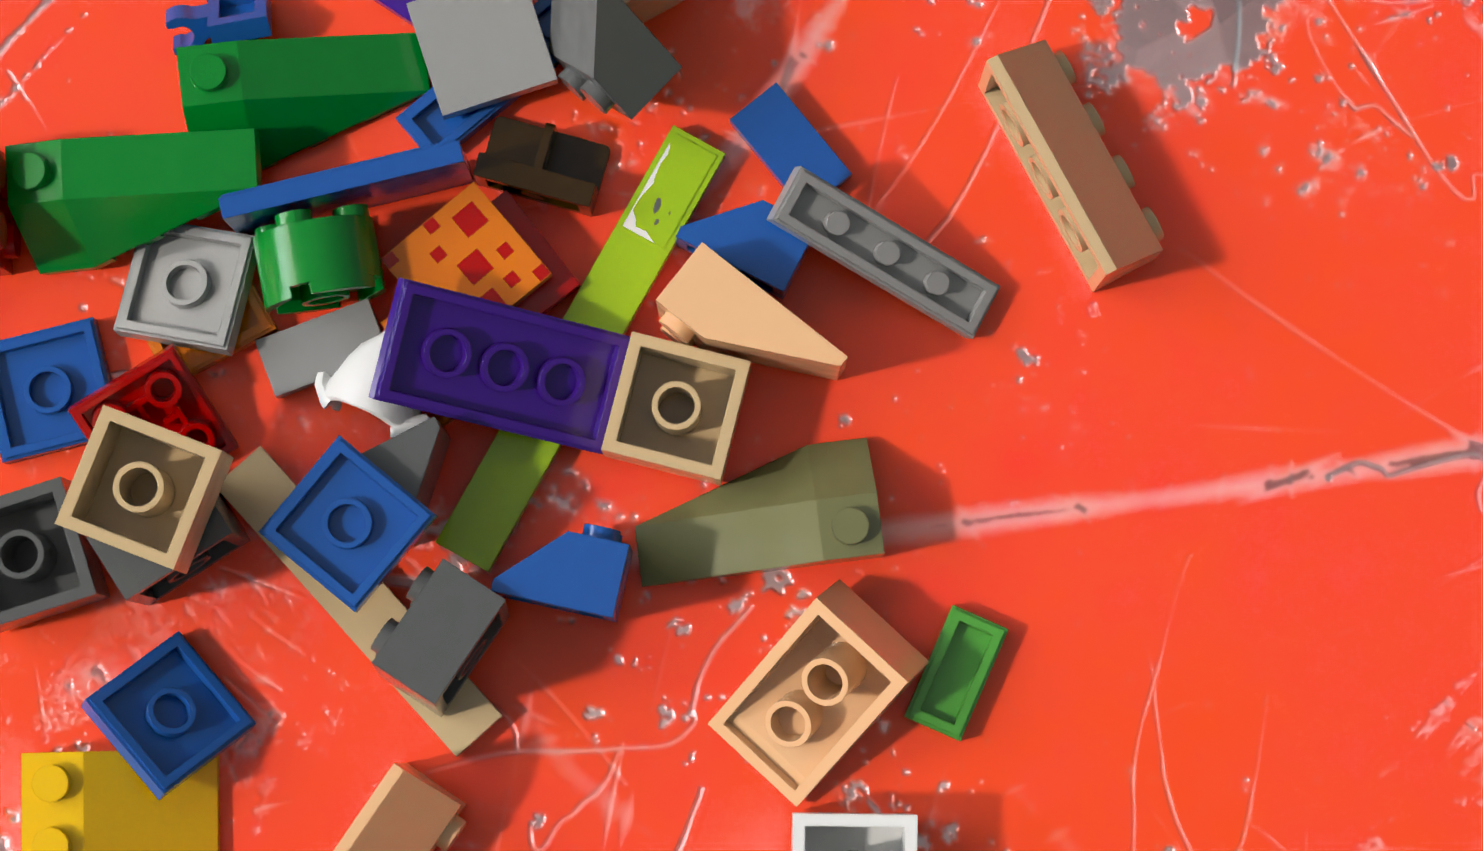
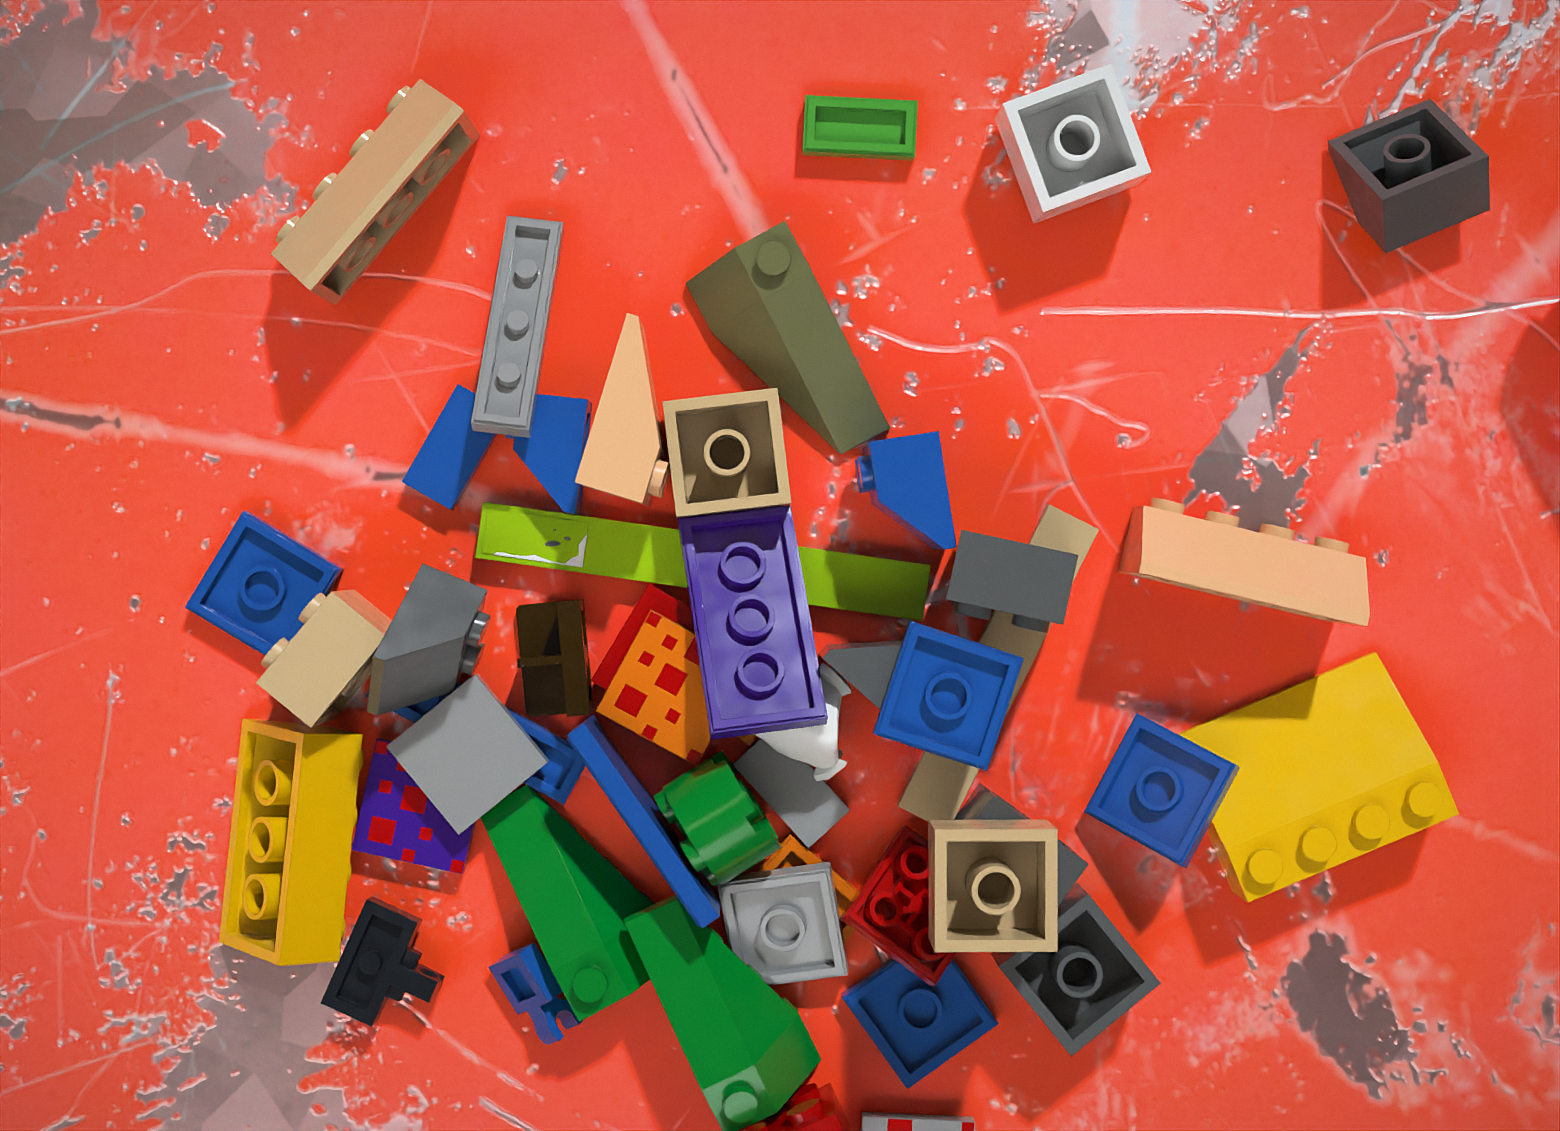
camera: 115 degrees left, 5 degrees up
light nougat slope [708,579,929,807] -> none

